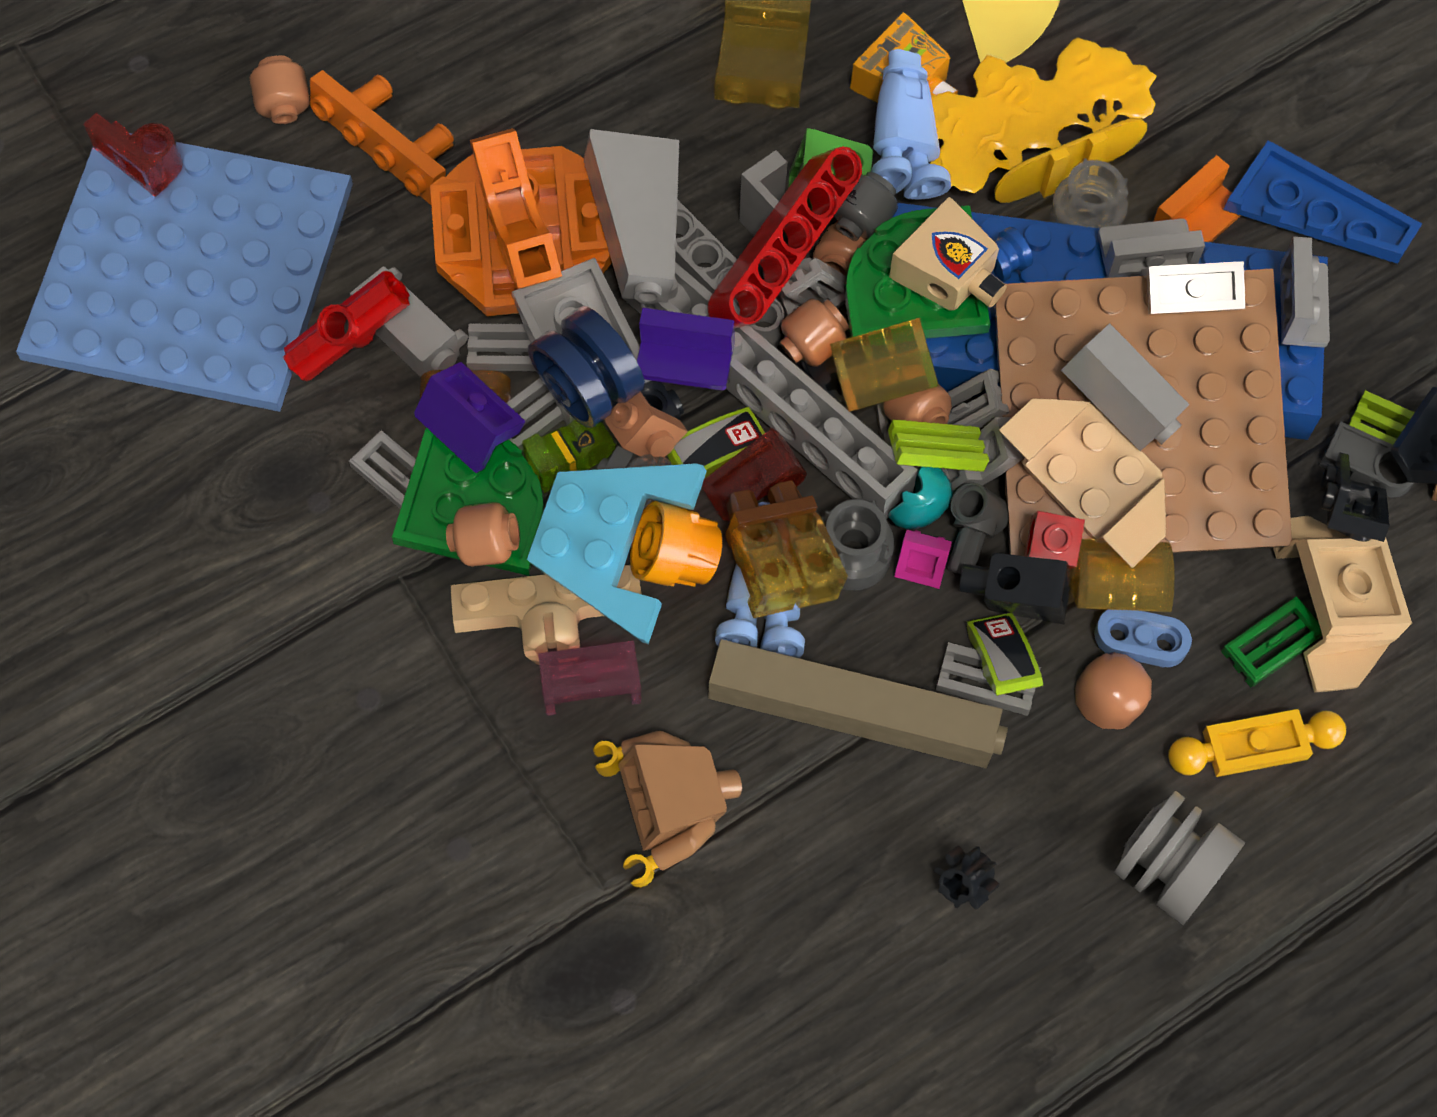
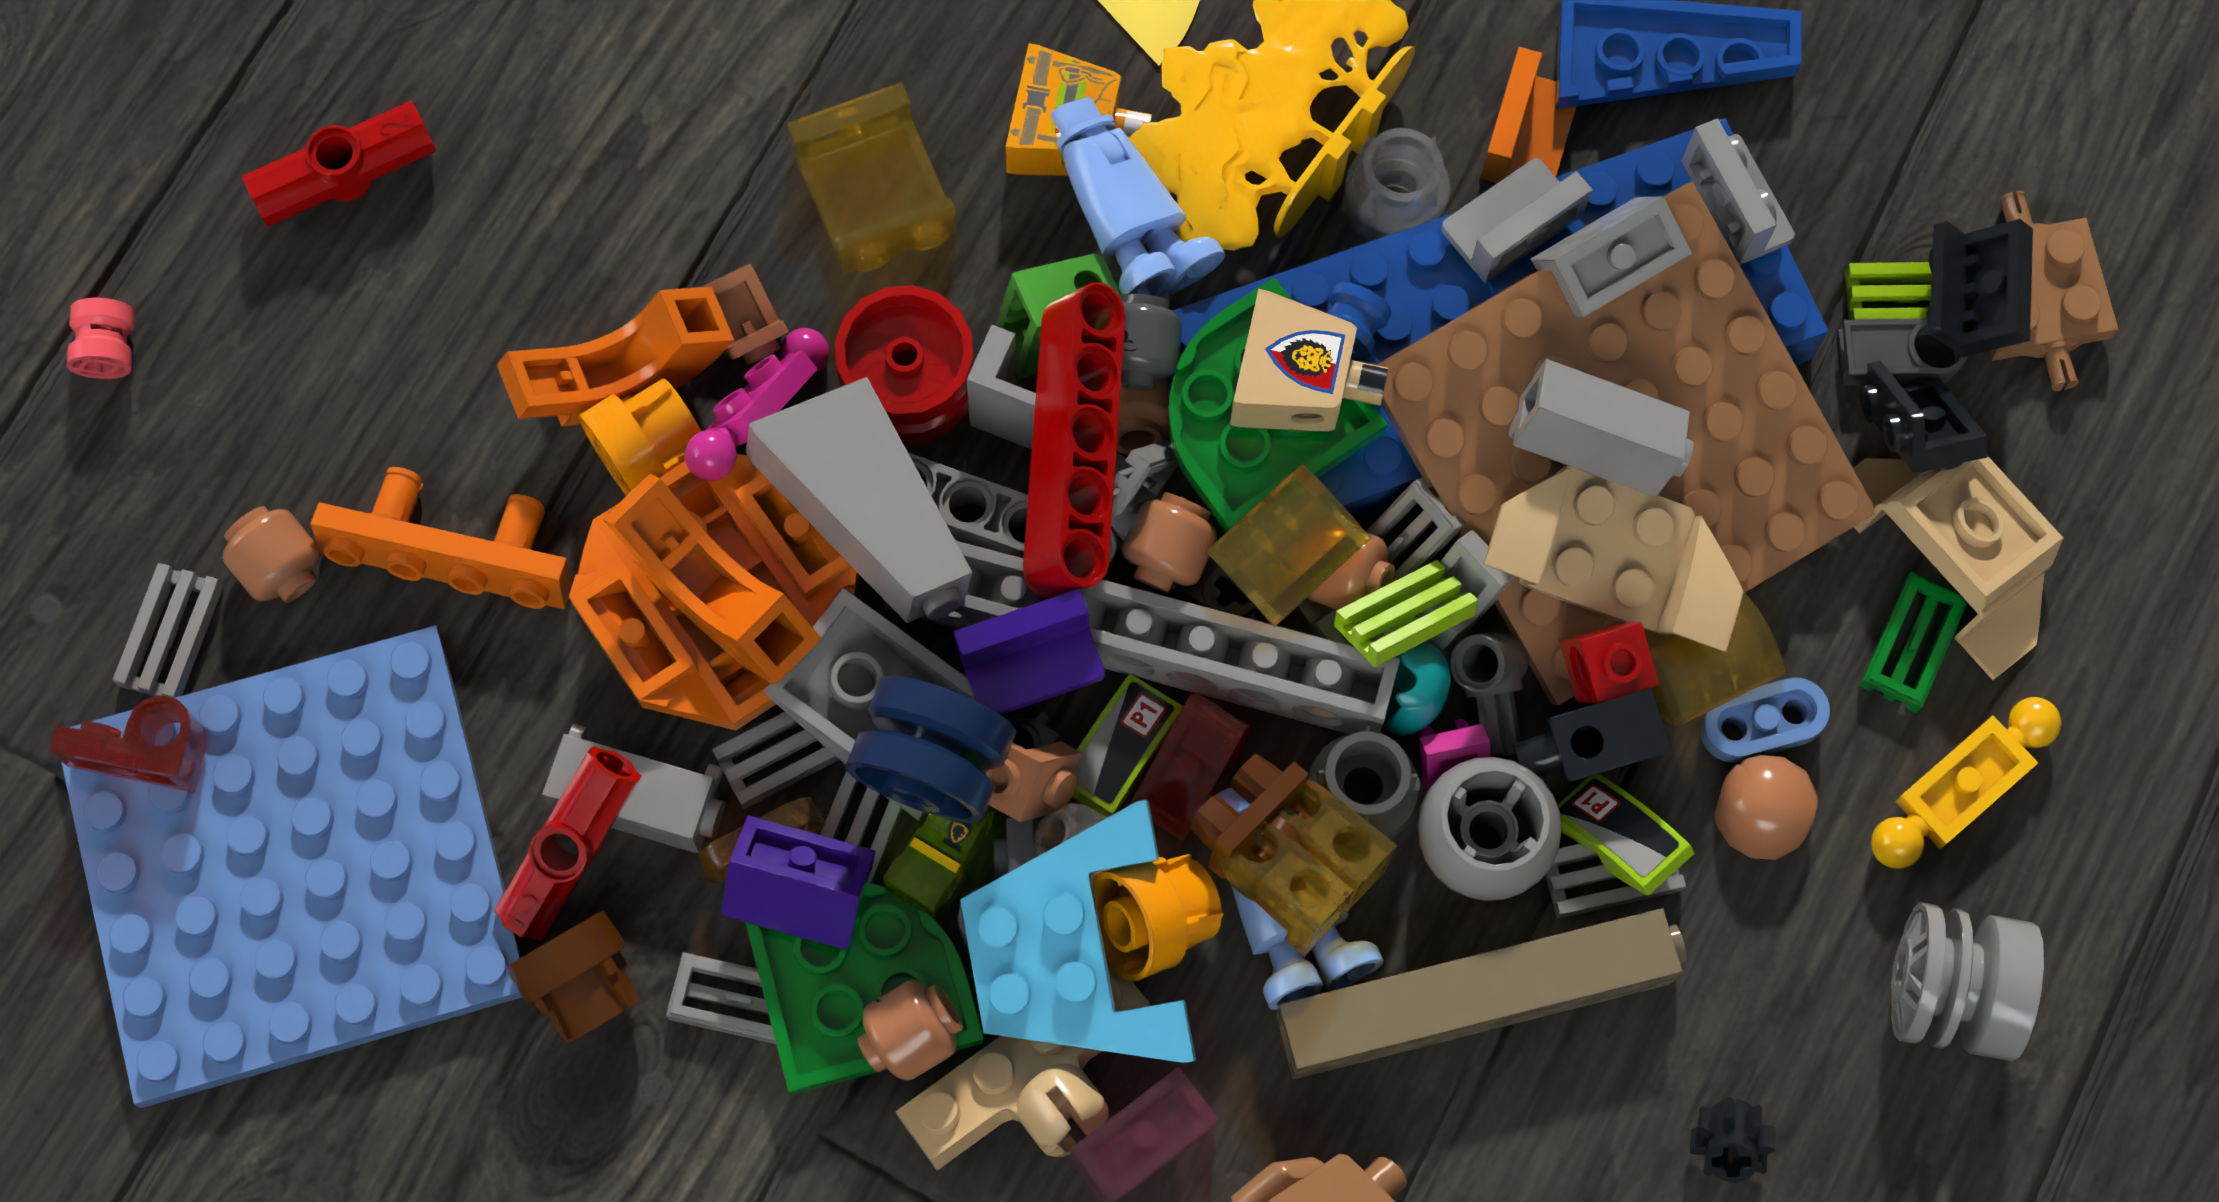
camera: 30 degrees left, 5 degrees up
none -> light grey tile [113,563,224,700]
none -> orange arch [497,286,734,427]
none -> reddish brown piece [505,909,642,1045]
none -> light orange piece [578,378,701,496]
none -> dark pink plate [685,328,830,481]
none -> nougat bracket [702,264,789,364]
none -> red wheel [835,285,974,445]
none -> light grey wheel [1417,757,1561,901]

